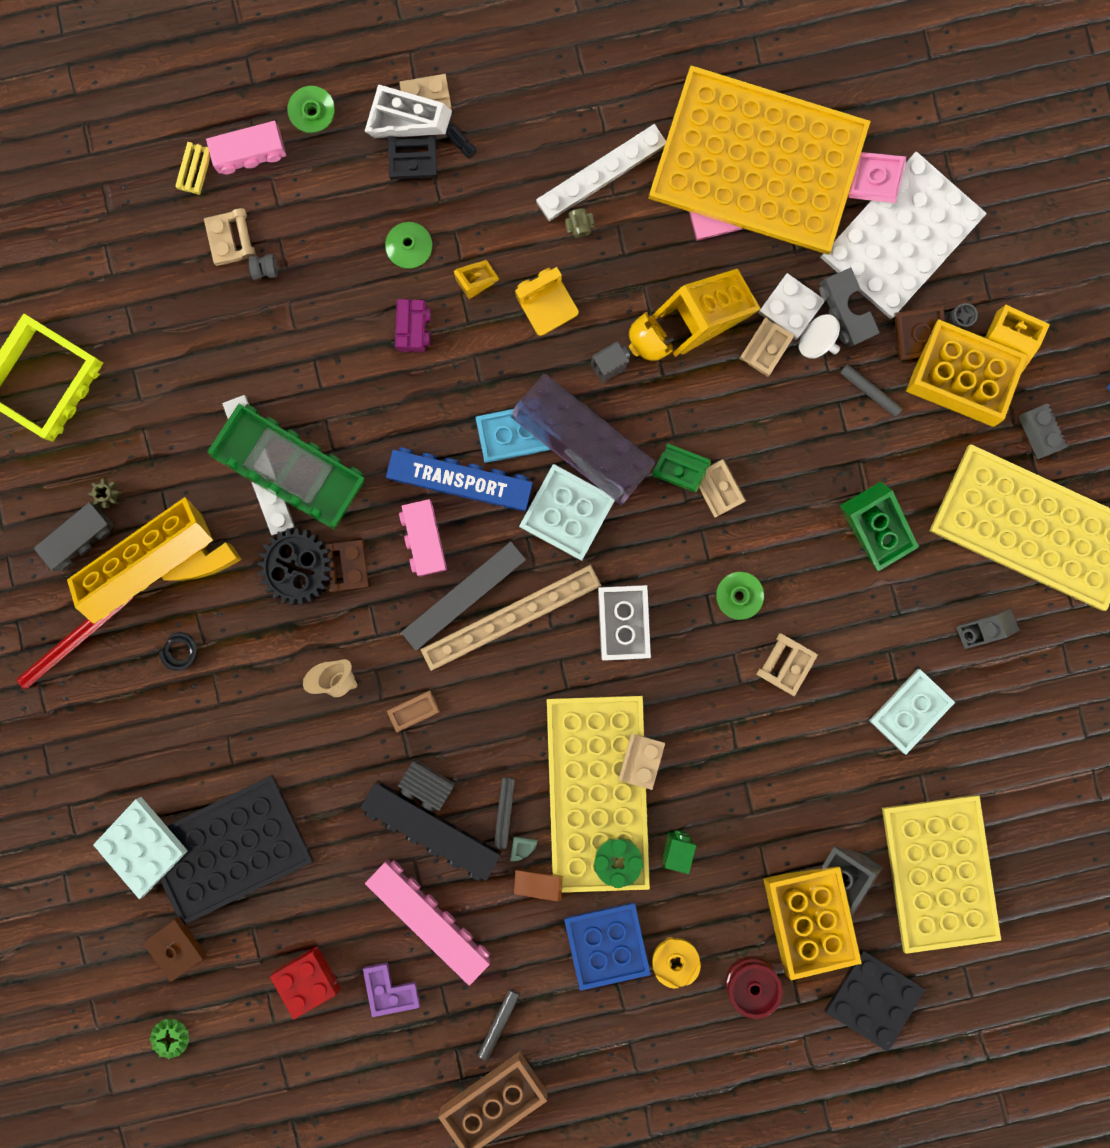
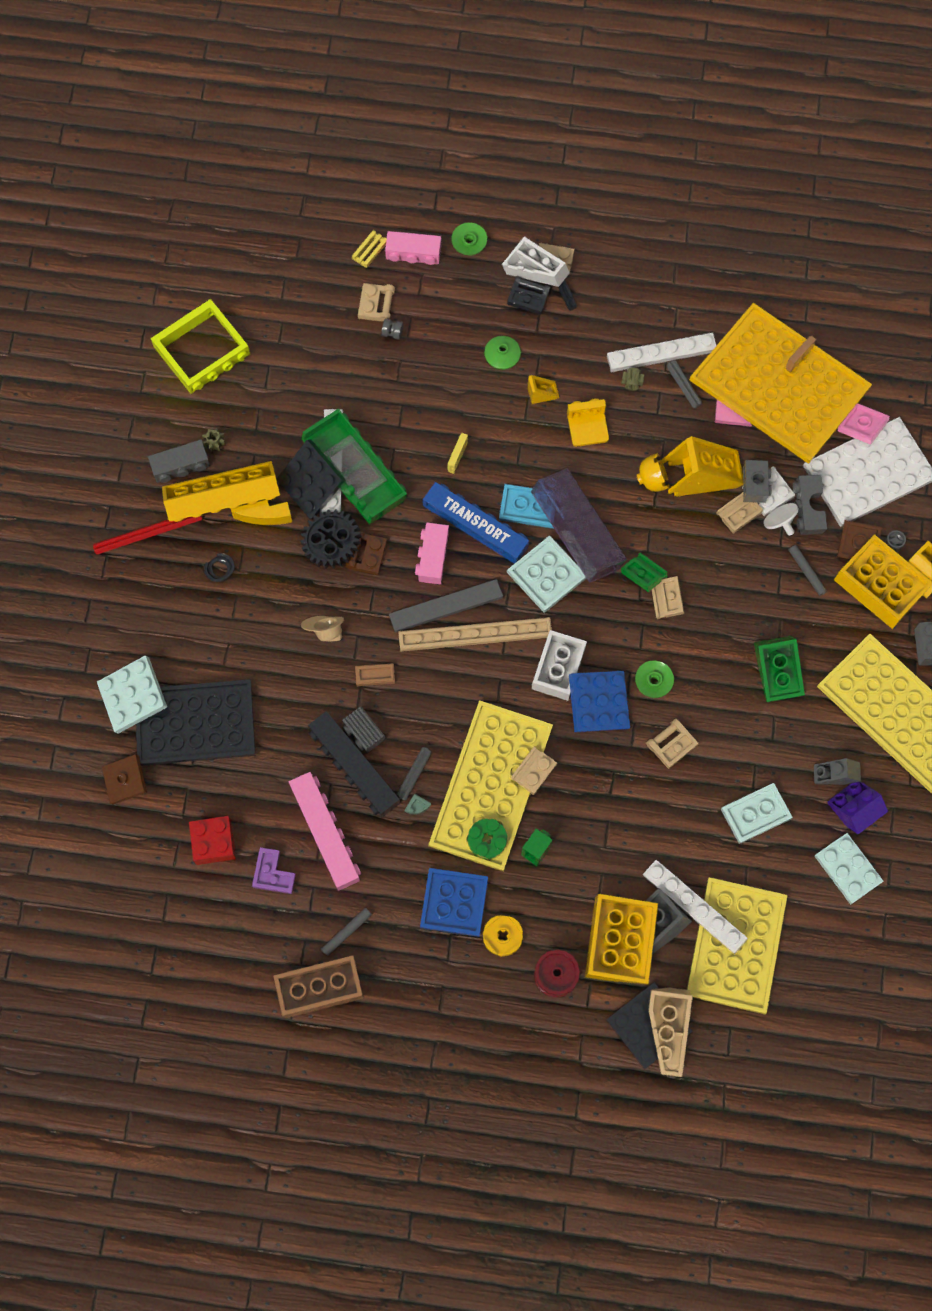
camera: 15 degrees right, 15 degrees down
bright green gear [149,1019,189,1060] -> none
magenta brick [395,299,431,352] -> none
dark orange tile [514,869,563,902] -> none
dark grey brick [591,342,630,384] -> none
none -> black plate [276,439,346,520]
none -> light yellow tile [448,433,468,474]
none -> blue plate [569,671,630,733]
none -> white plate [643,860,748,955]
none -> tan wedge [649,988,692,1077]
none -> dark grey axle [667,360,702,408]
none -> dark grey brick [743,460,772,503]
none -> medium nougat tile [786,336,817,372]
none -> light aqua plate [815,833,883,905]
none -> dark purple slope [827,782,888,834]

